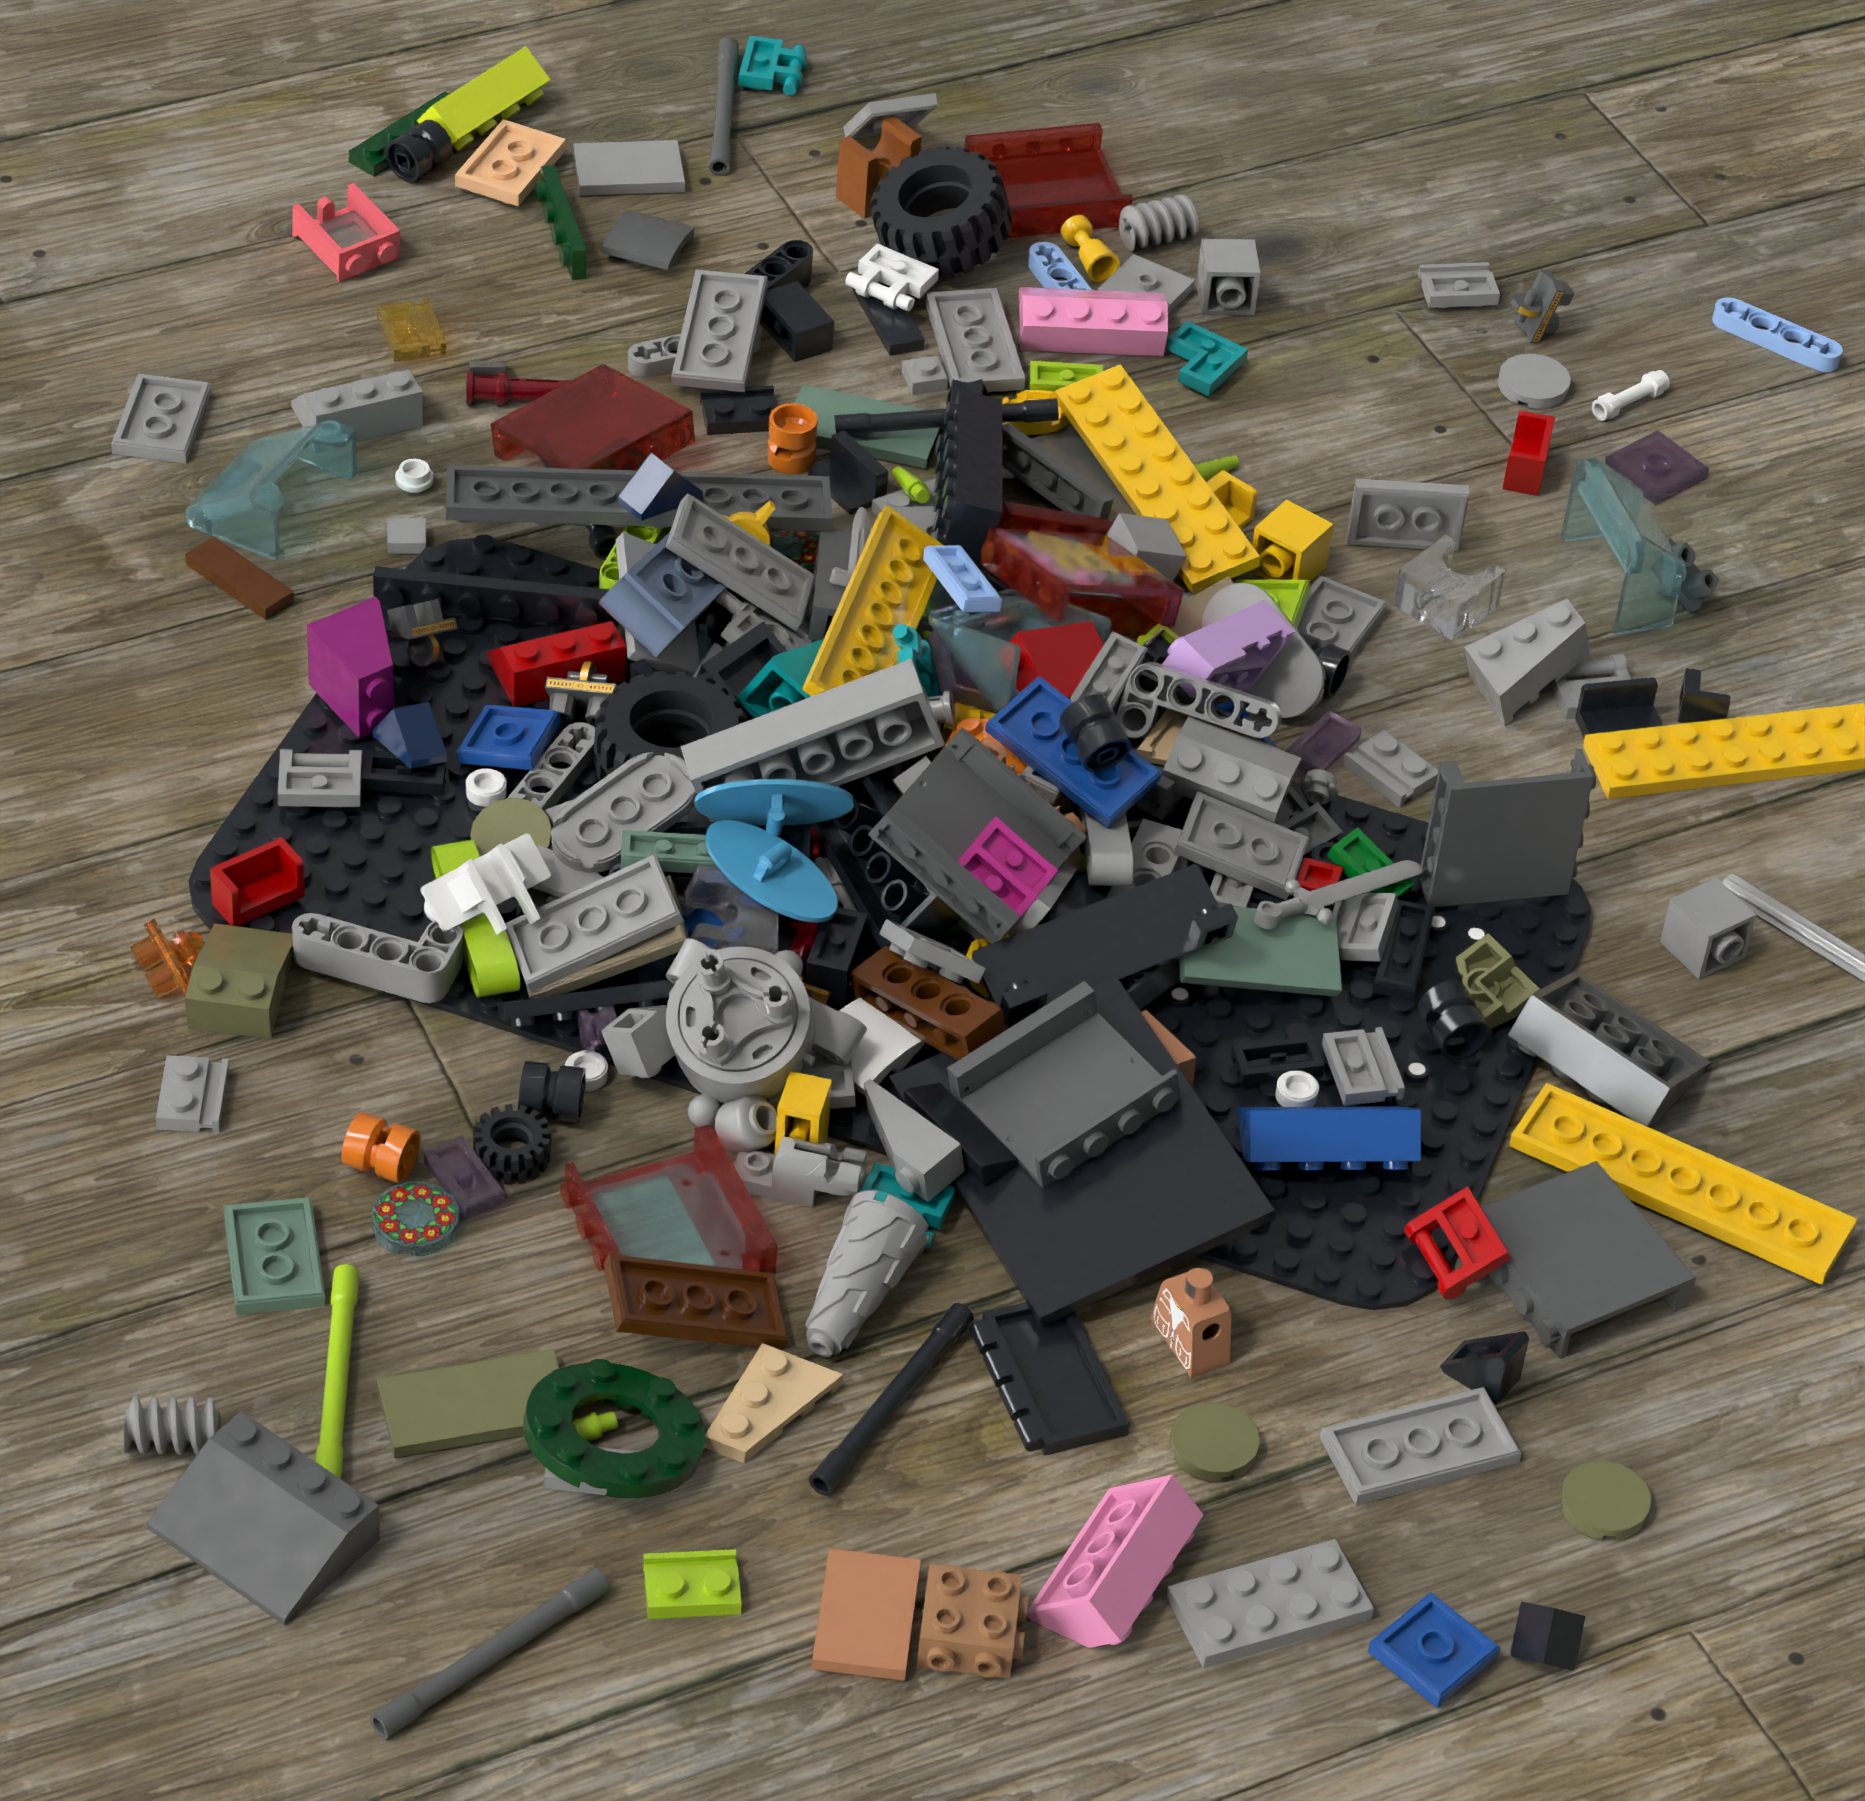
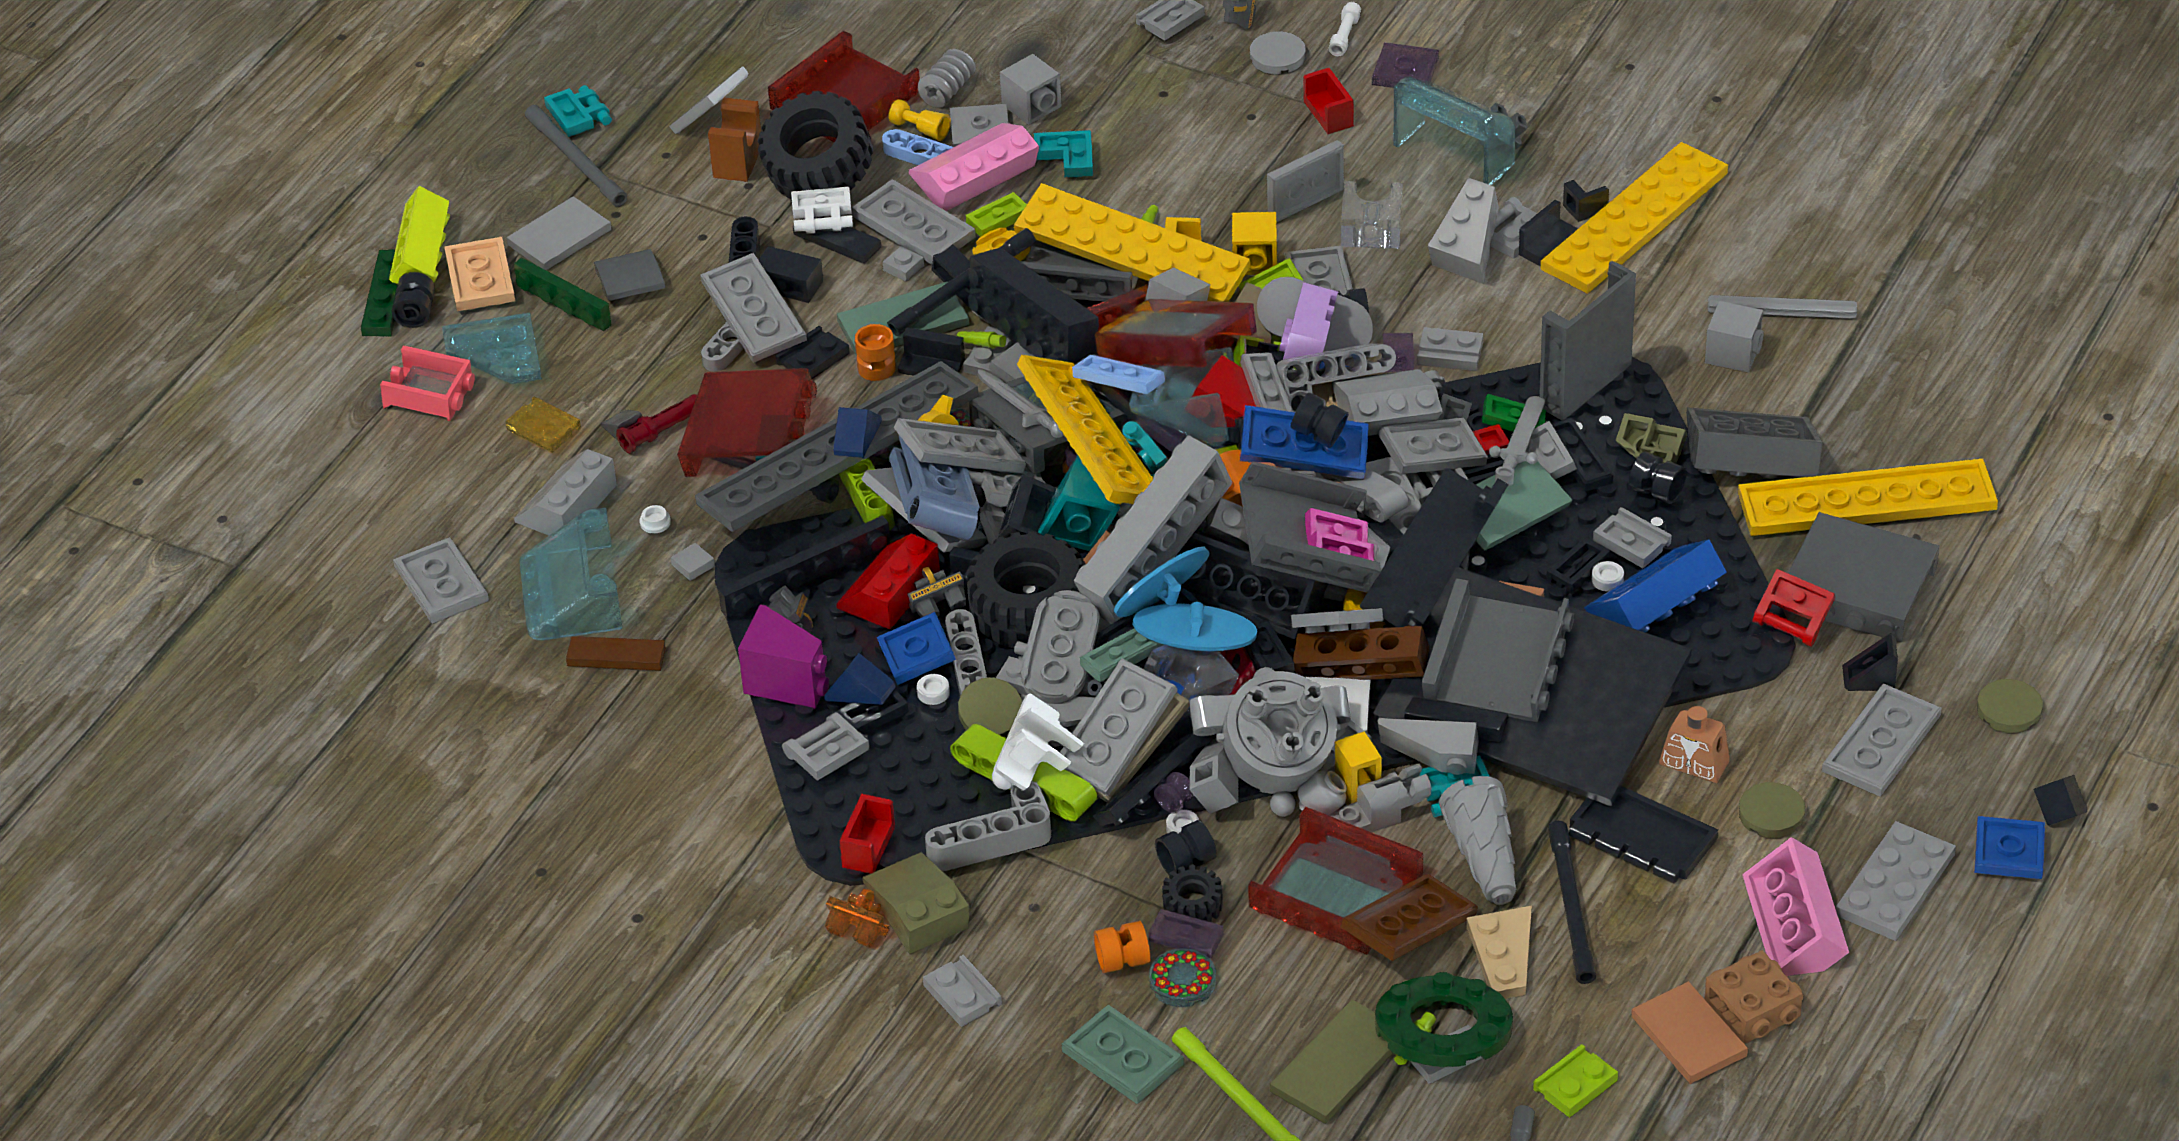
camera: 30 degrees left, 0 degrees up
none -> clear light blue plate [442,312,542,384]

